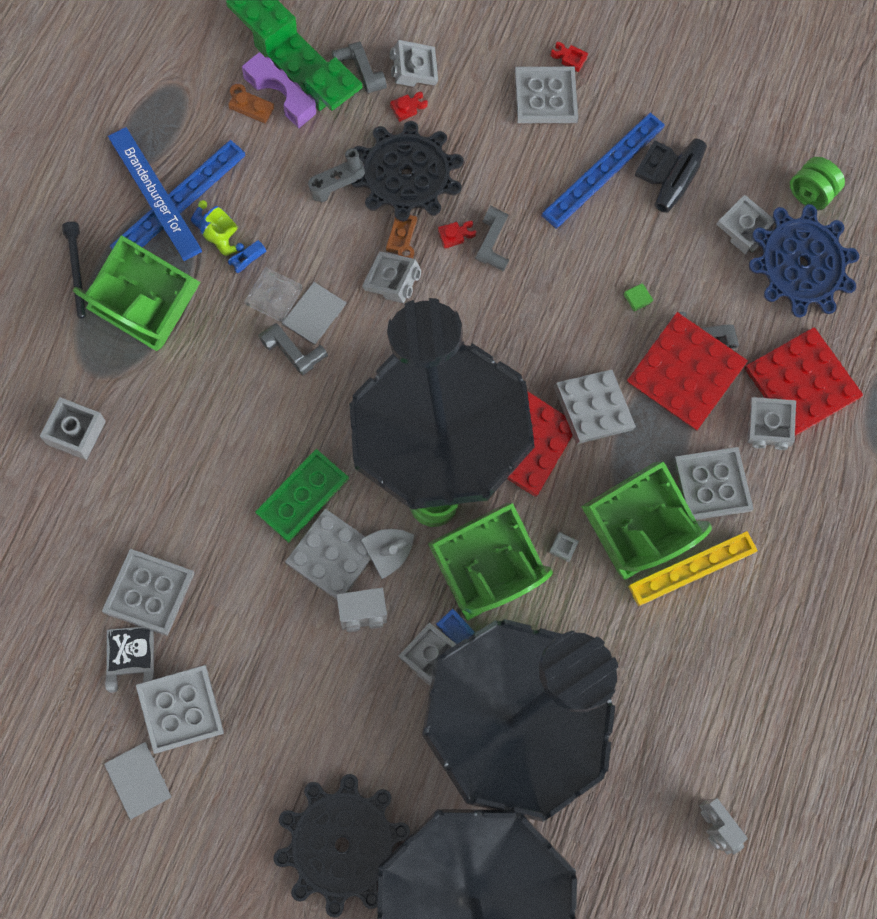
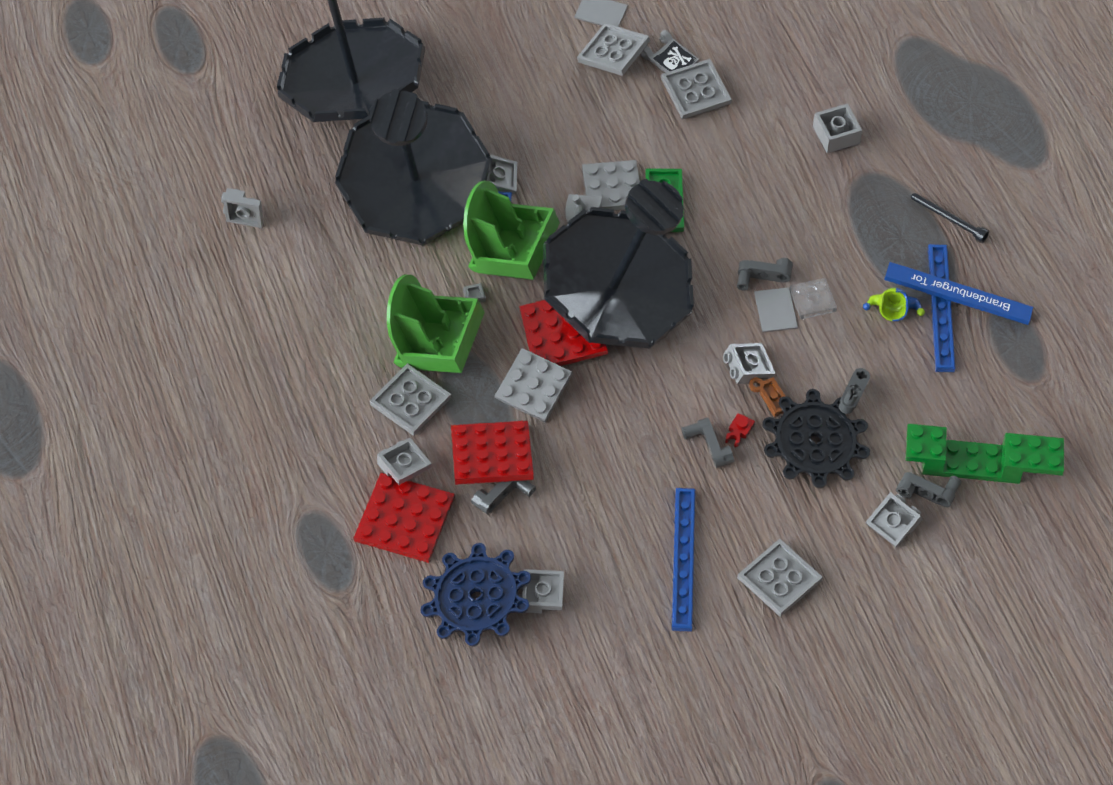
camera: 145 degrees right, 15 degrees down
bright green plate [73,235,201,351] -> none
dark orange hinge [228,84,274,124] -> none
blue bar [228,240,266,273] -> none
medium lavender arch [242,52,316,128] -> none
black plate [274,774,410,918] -> none
light grey brick [337,587,387,632] -> none
red plate [390,92,428,122] -> none
red plate [550,42,588,72] -> none
bright green tile [624,283,653,311] -> none
yellow plate [628,531,758,607] -> none
black plate [635,138,707,213] -> none
bright green wheel [790,157,845,210] -> none

